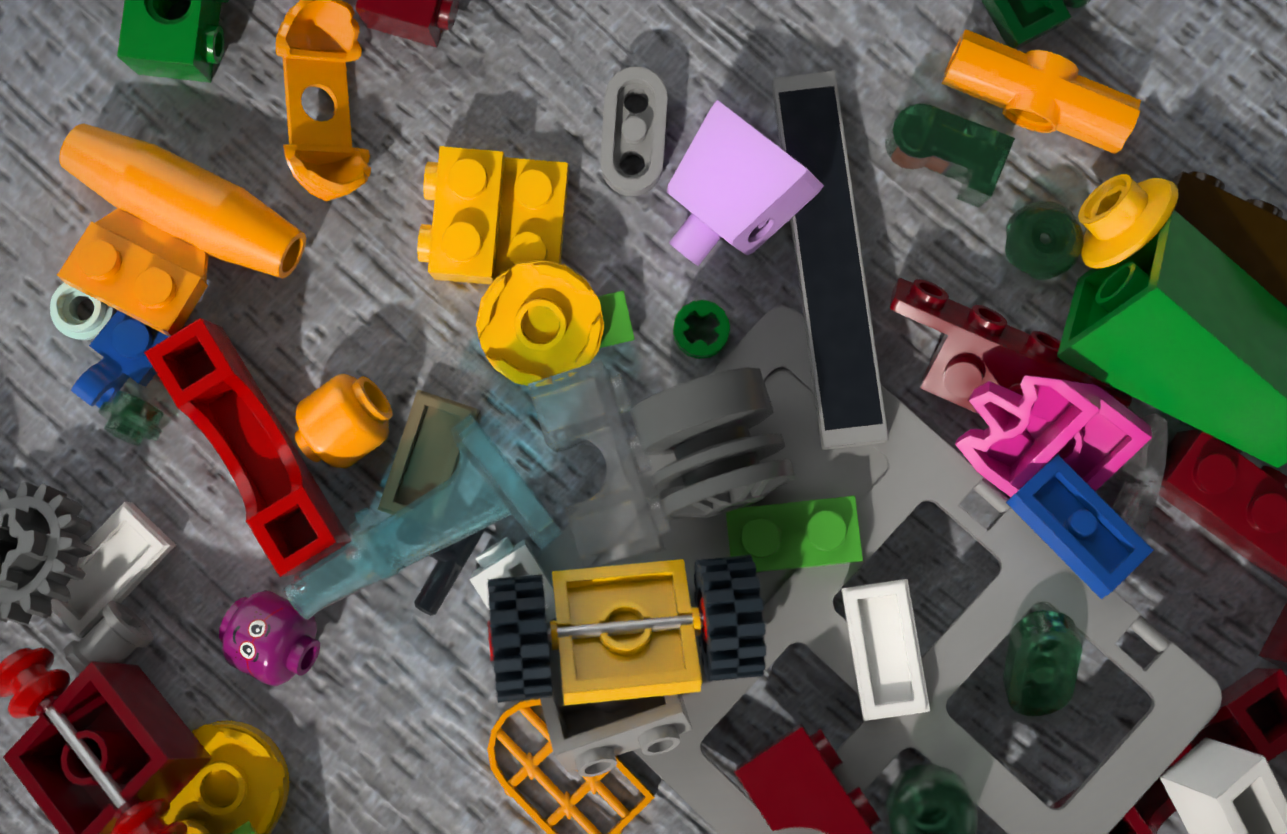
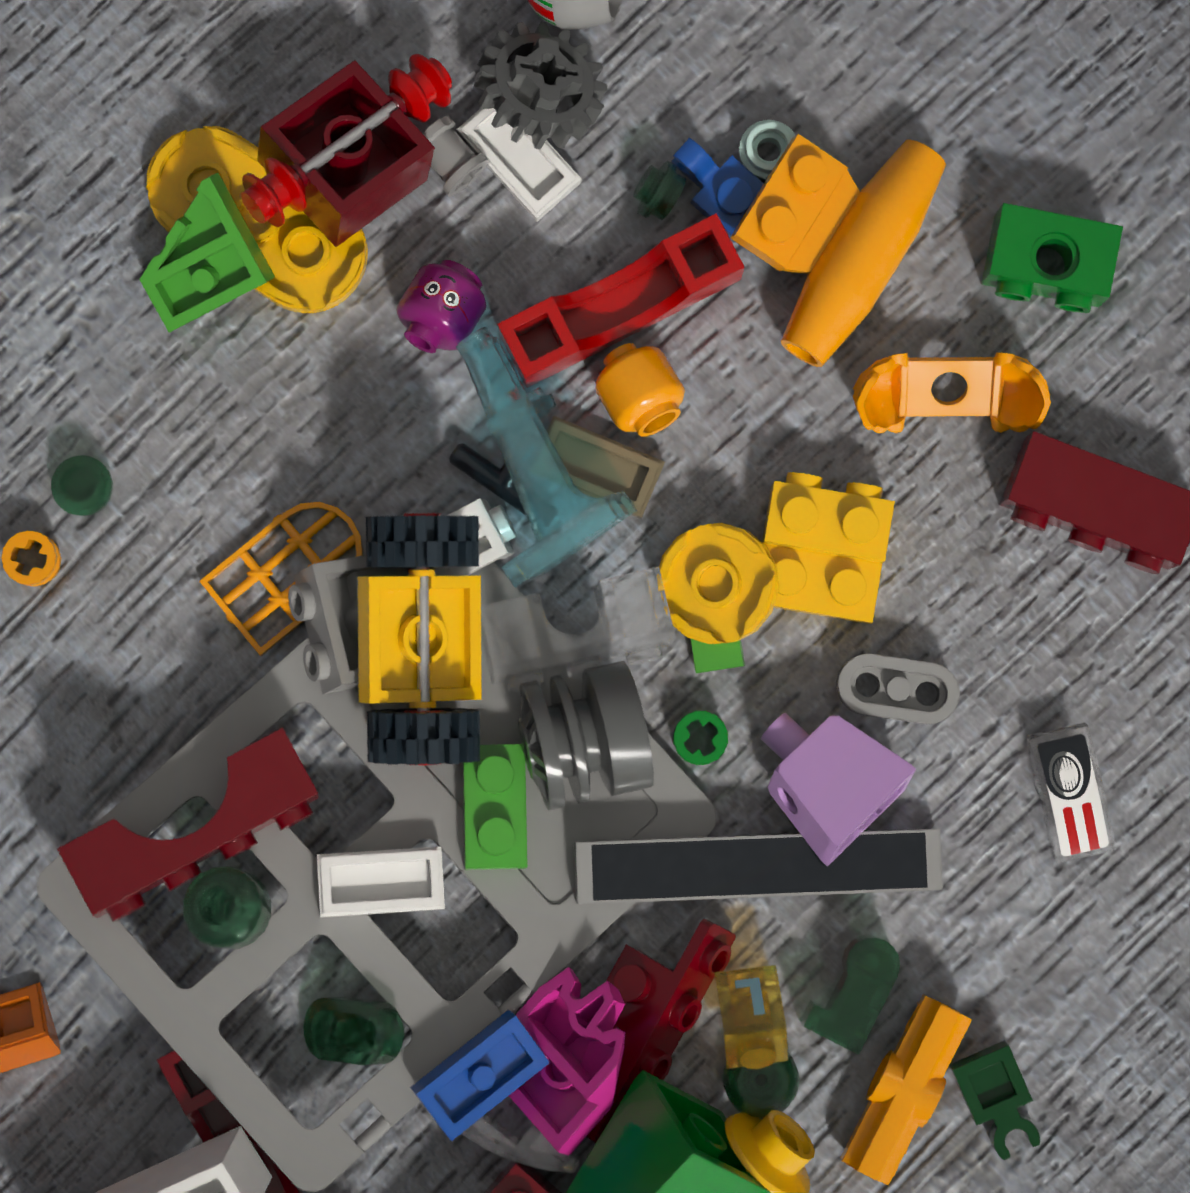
camera: 90 degrees right, 0 degrees up
none -> clear yellow brick [715,965,788,1069]

